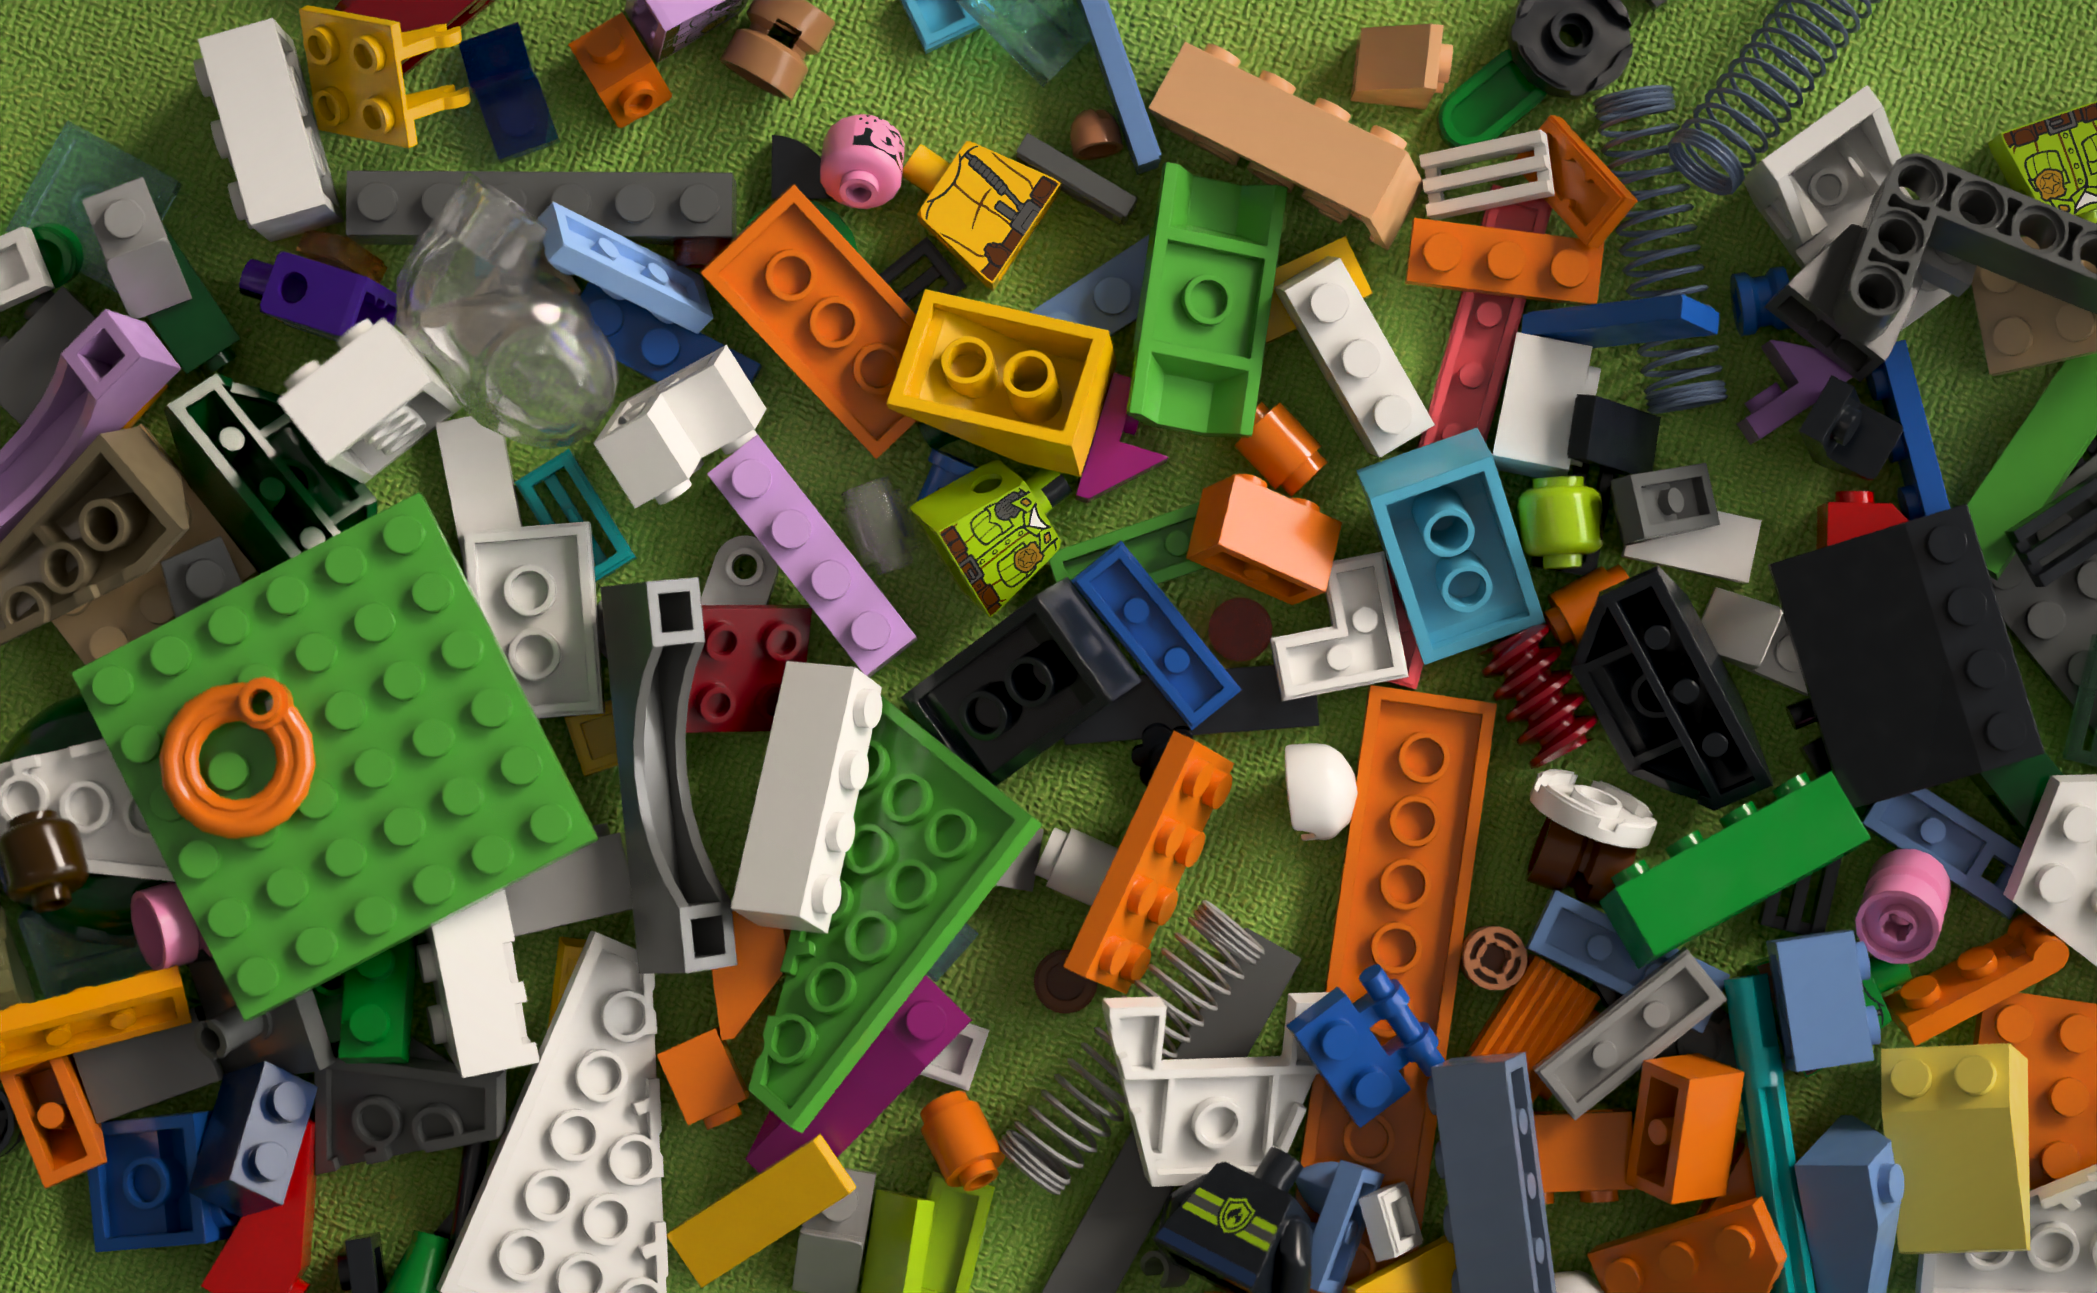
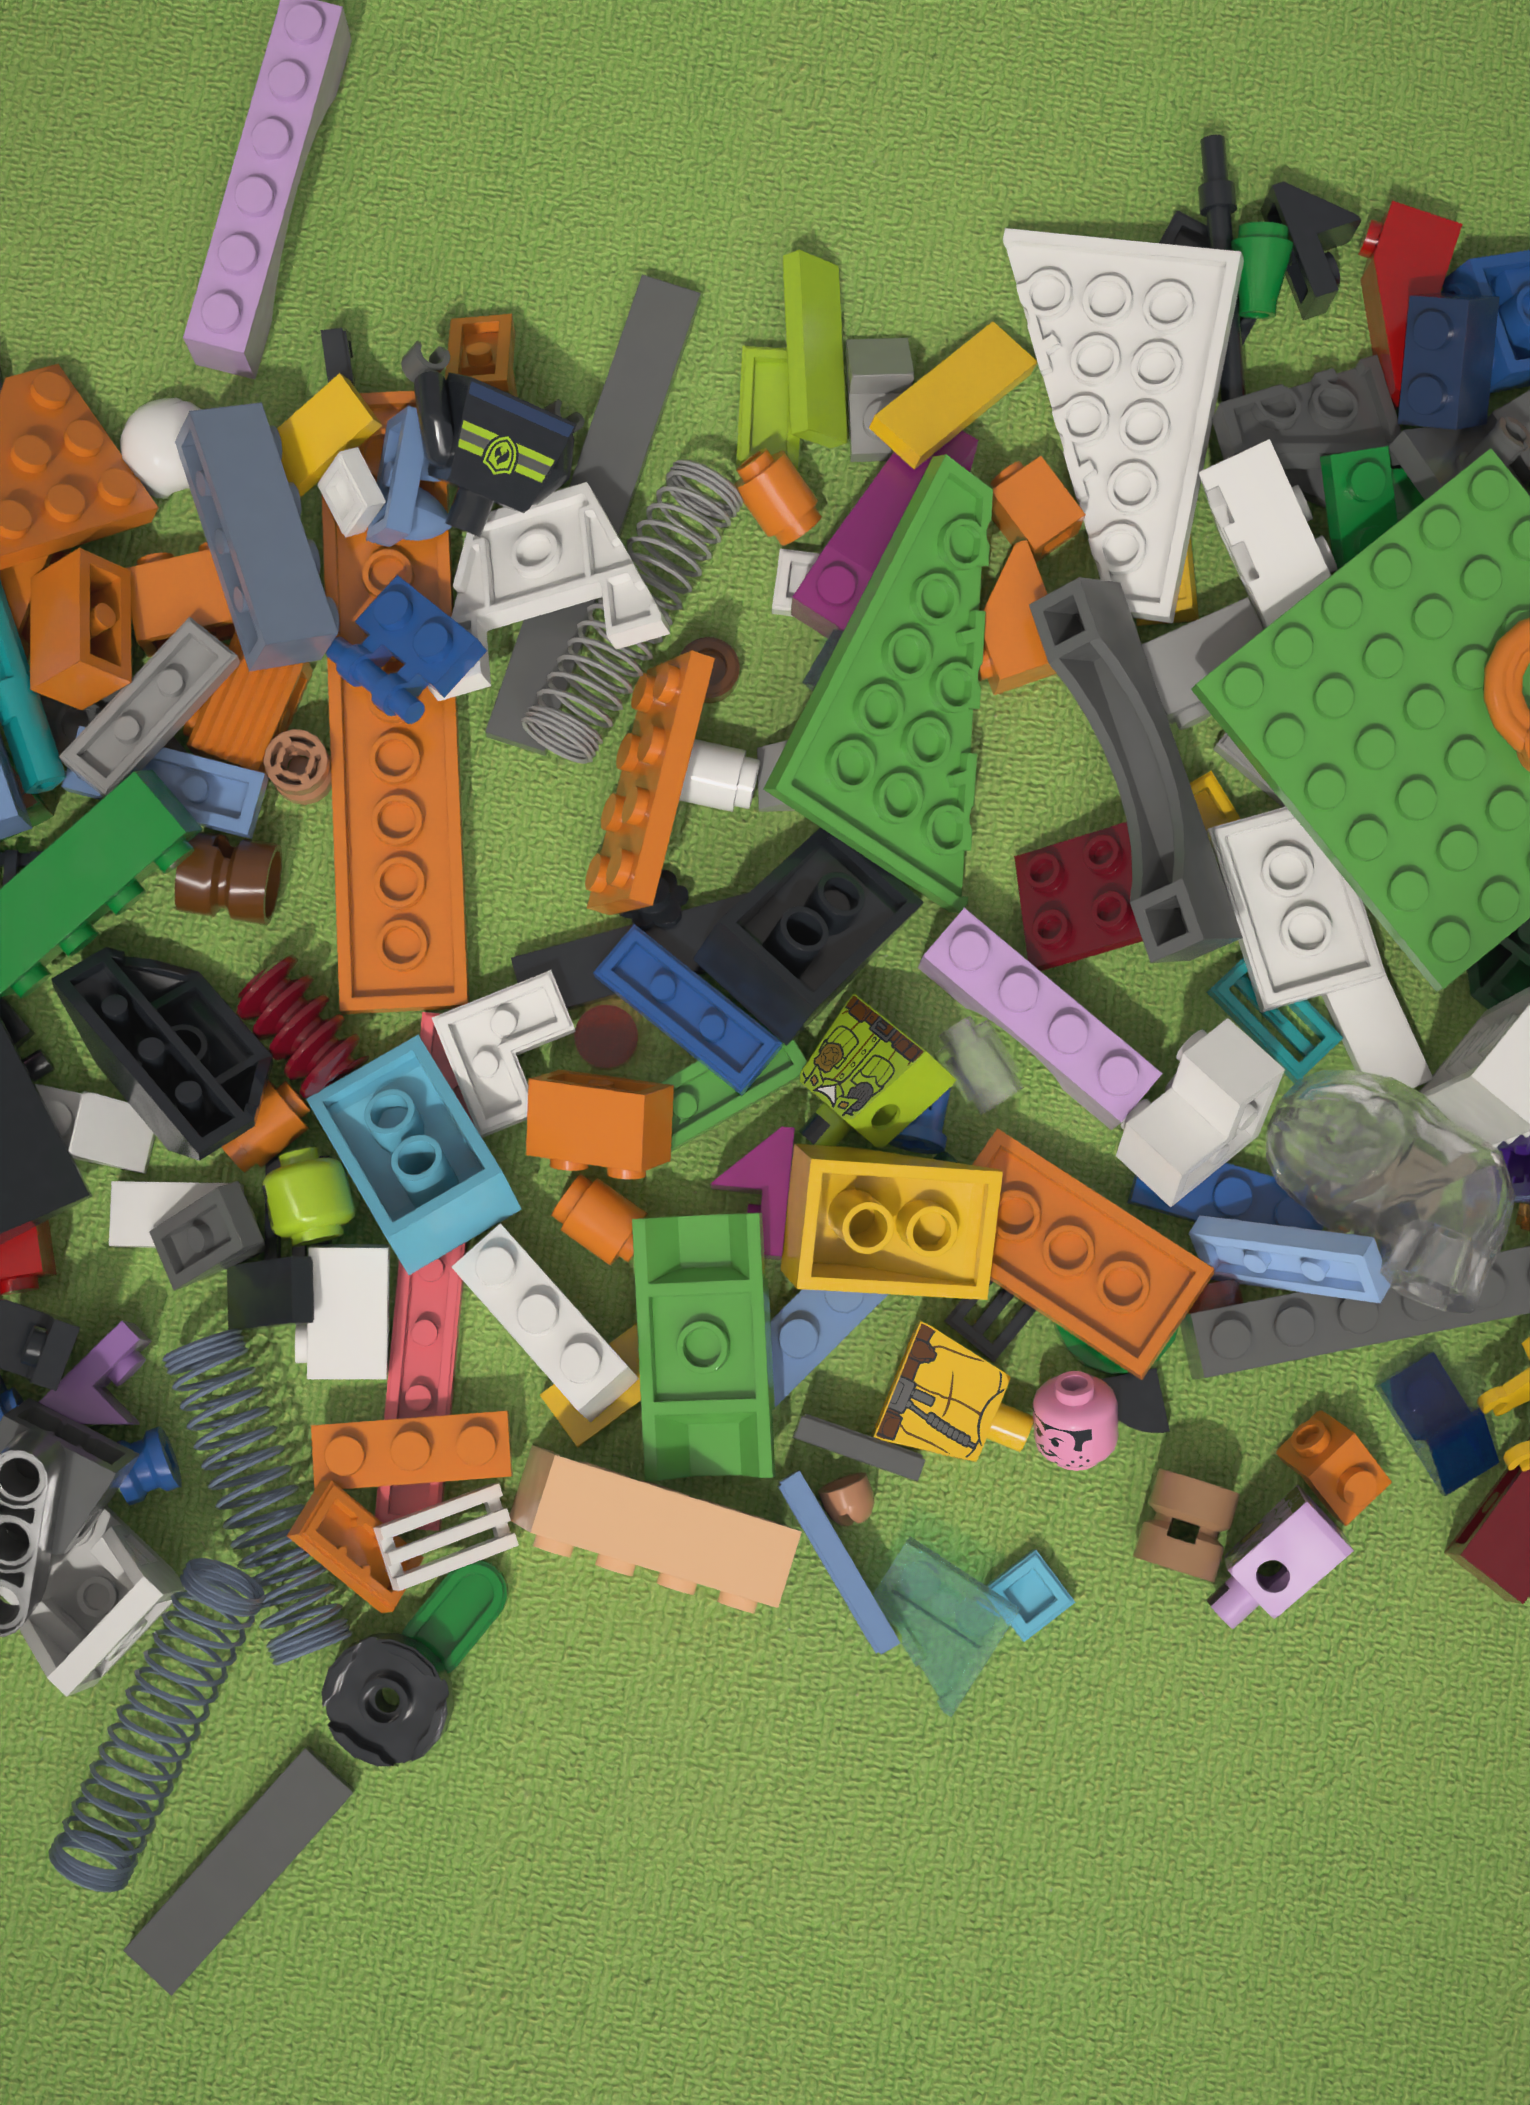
camera: 165 degrees right, 5 degrees down
white plate [701,536,778,605] -> none
white brick [731,661,882,934] -> none
white hair [1285,743,1358,841] -> none
light nougat slope [1351,24,1453,110] -> none
blue tile [1522,294,1719,349] -> none
white tile [1530,769,1657,848] -> none

